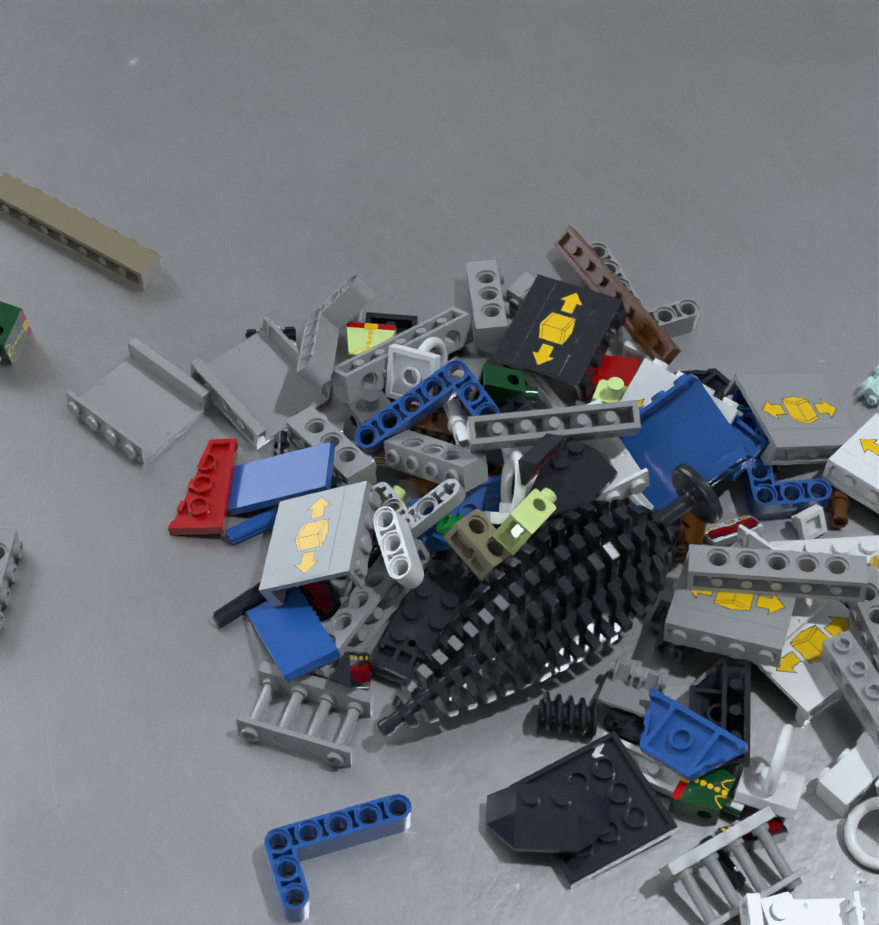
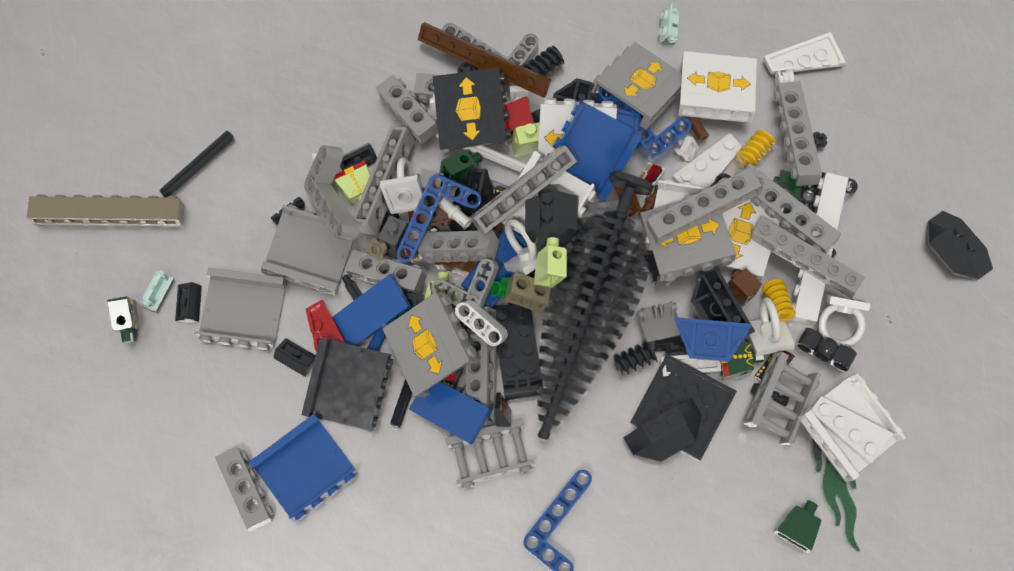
camera: 30 degrees left, 20 degrees up
none -> light aqua hinge [139,270,174,312]
none -> black axle [159,130,234,198]
none -> black slope [175,282,202,322]
none -> blue panel [249,414,358,522]
none -> black slope [273,338,316,376]
none -> black panel [301,338,393,432]
none -> dark tan plate [368,238,387,260]
none -> black piece [523,45,565,77]
none -> reddish brown brick [727,268,762,307]
none -> yellow piece [762,279,796,322]
none -> black piece [796,328,857,372]

